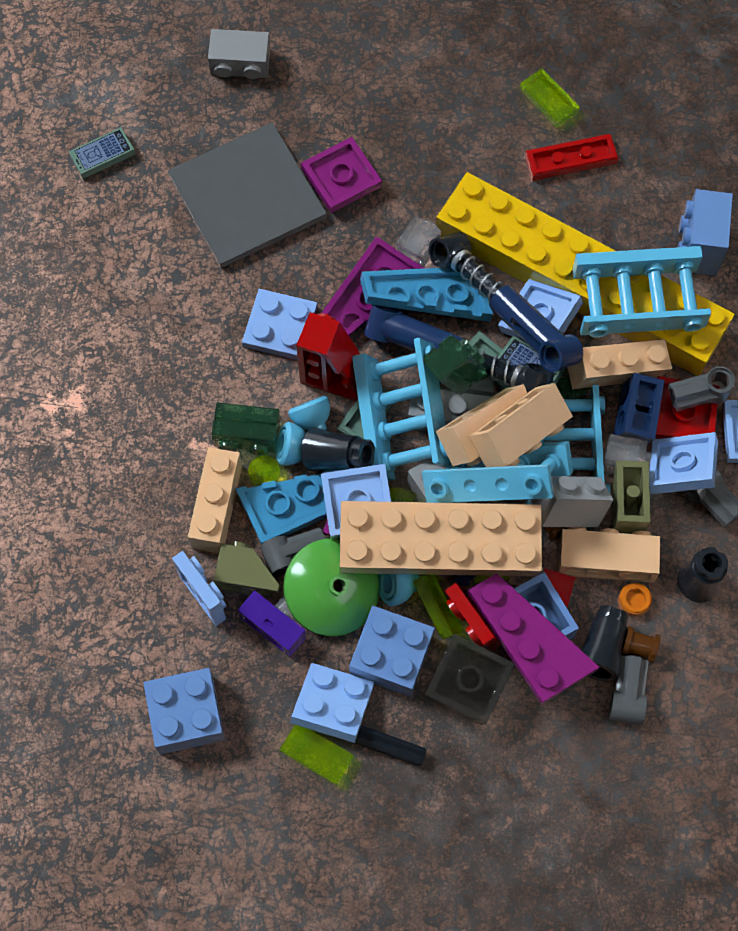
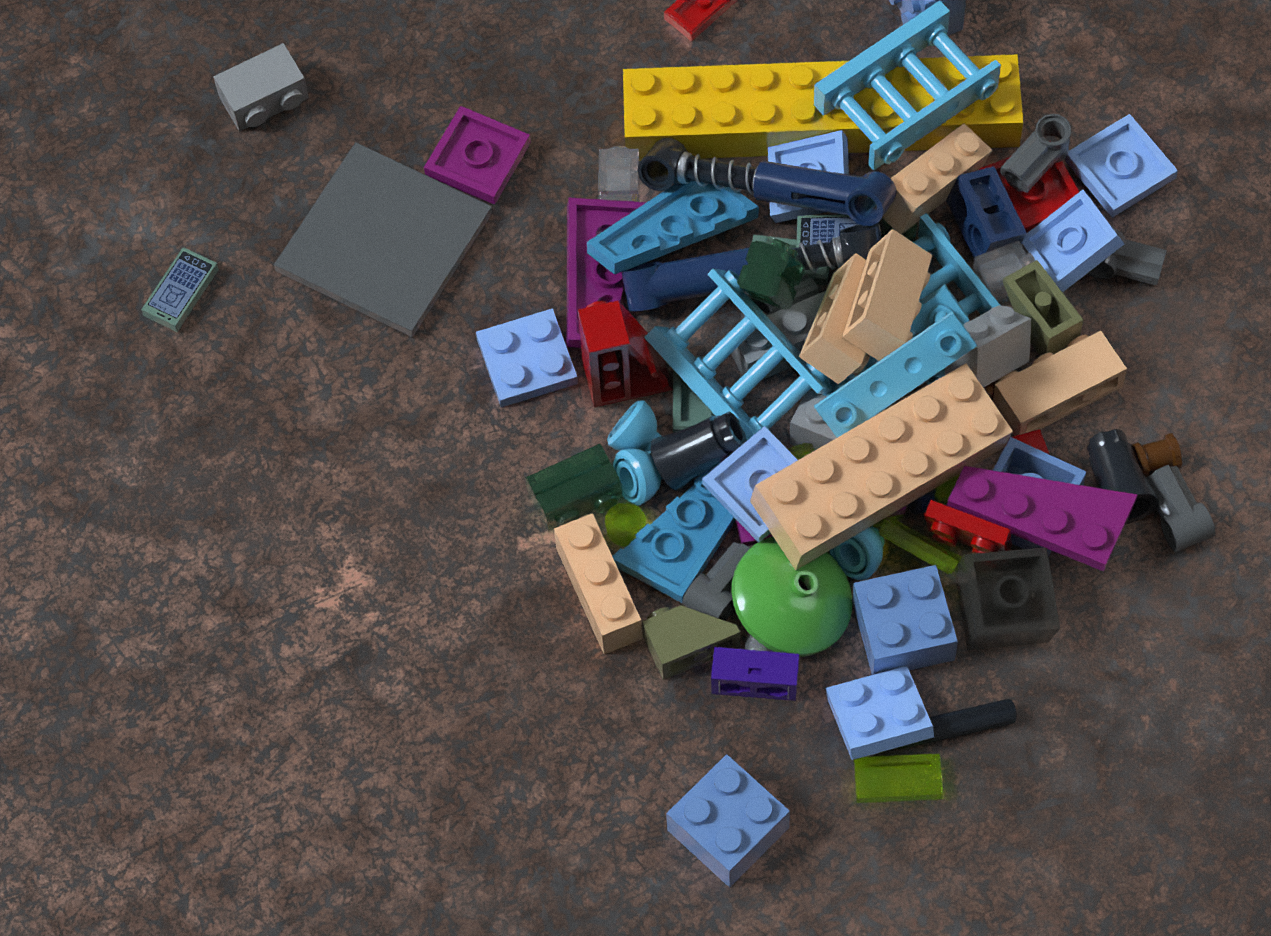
camera: 30 degrees left, 5 degrees down
light blue plate [172,551,227,626] -> none
orange tile [618,583,652,617] -> none
black plant [677,547,728,603] -> none

